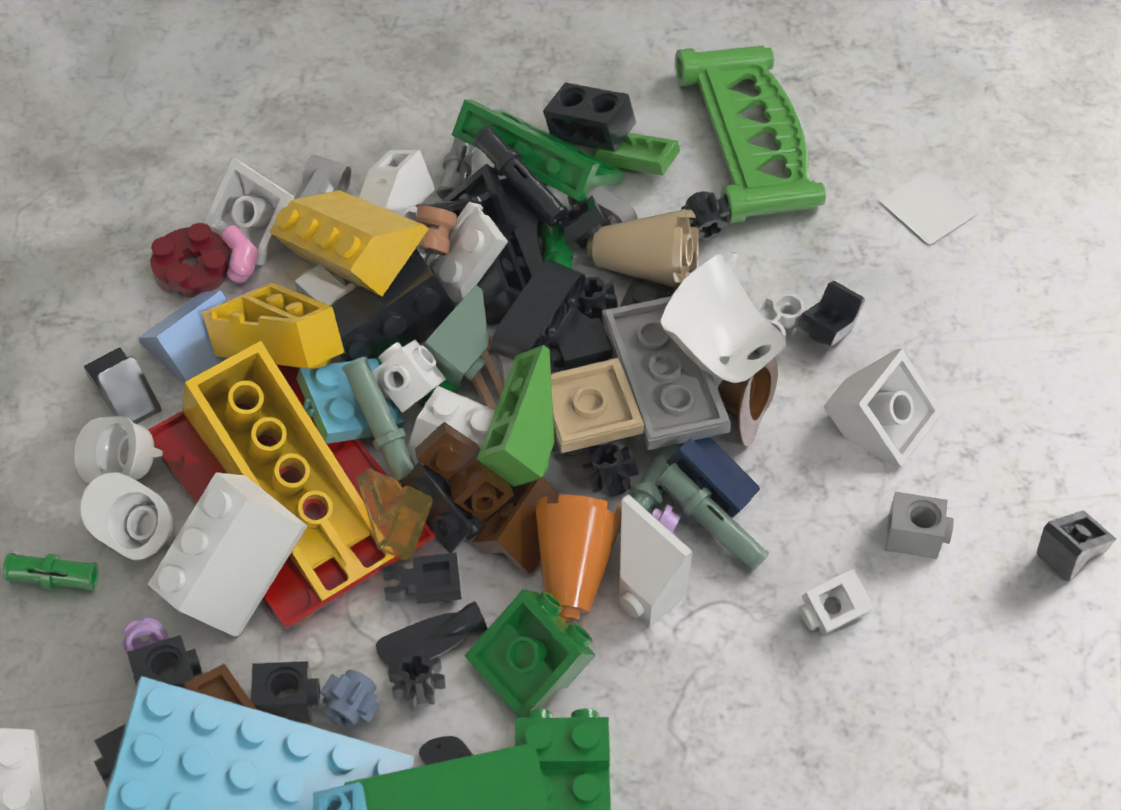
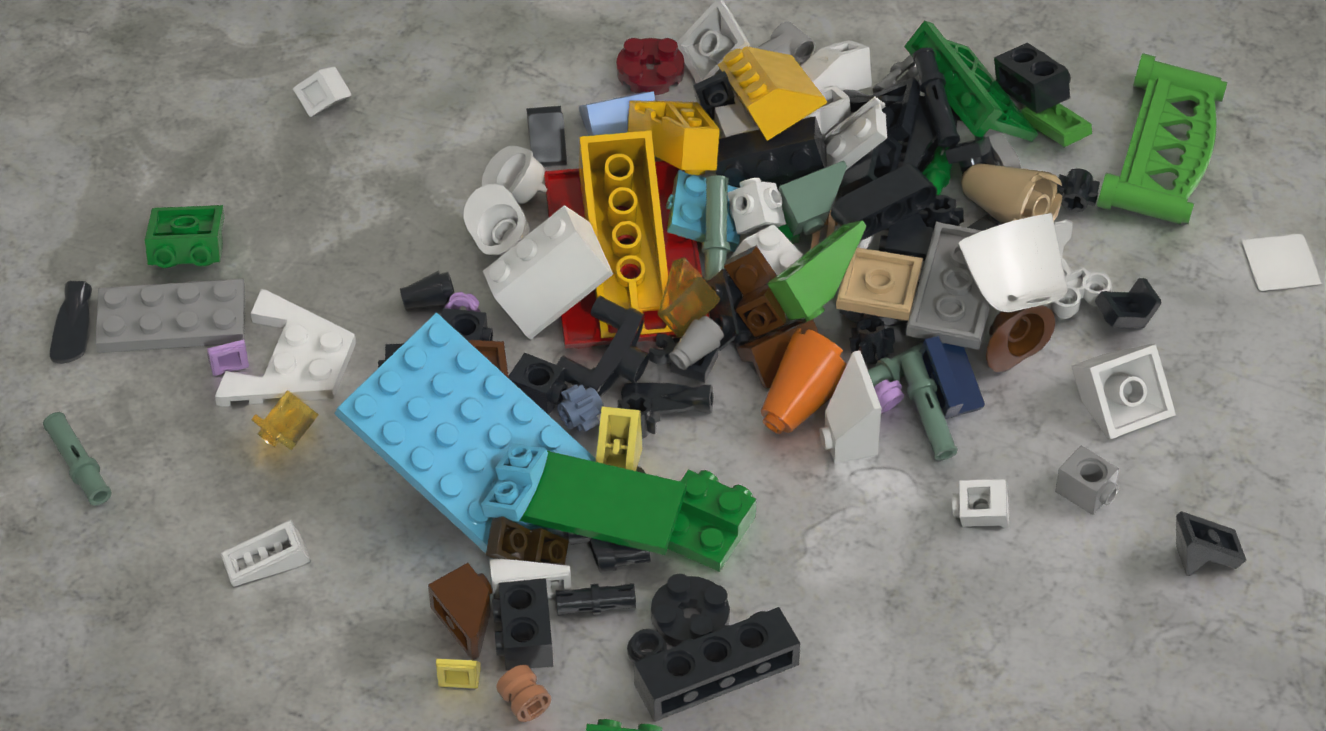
camera: 30 degrees right, 5 degrees down
green pin [3,553,99,591] -> none
bright pink arm [221,225,258,283] -> none
nougat wheel [415,205,457,256] -> none
green plate [464,589,596,718] -> none
none -> black cone [400,270,455,309]
none -> black connector [556,296,650,398]
none -> light yellow slope [596,406,643,471]
none -> light grey cone [669,316,724,370]
none -> black slope [693,71,736,120]

